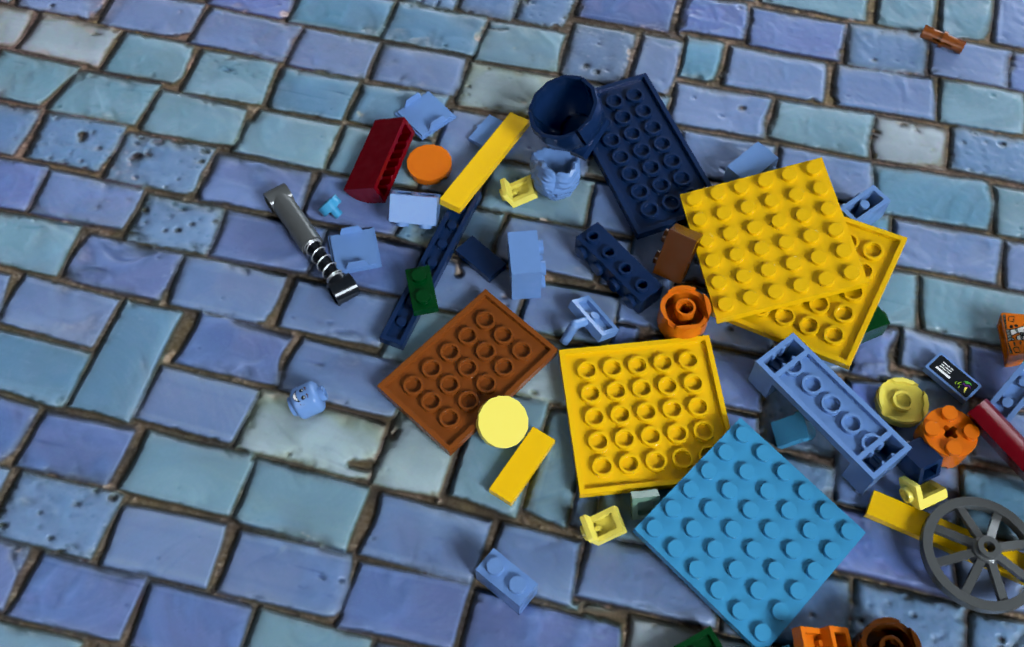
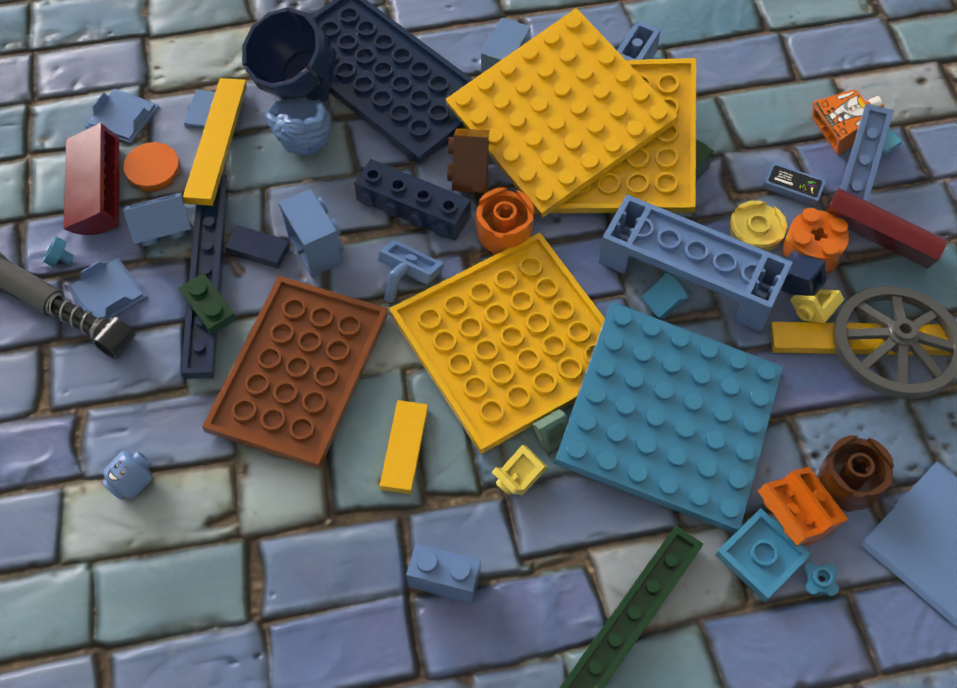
camera: 25 degrees left, 0 degrees up
light yellow tile [476,396,528,449] -> none
light yellow bracket [499,175,538,208] -> none

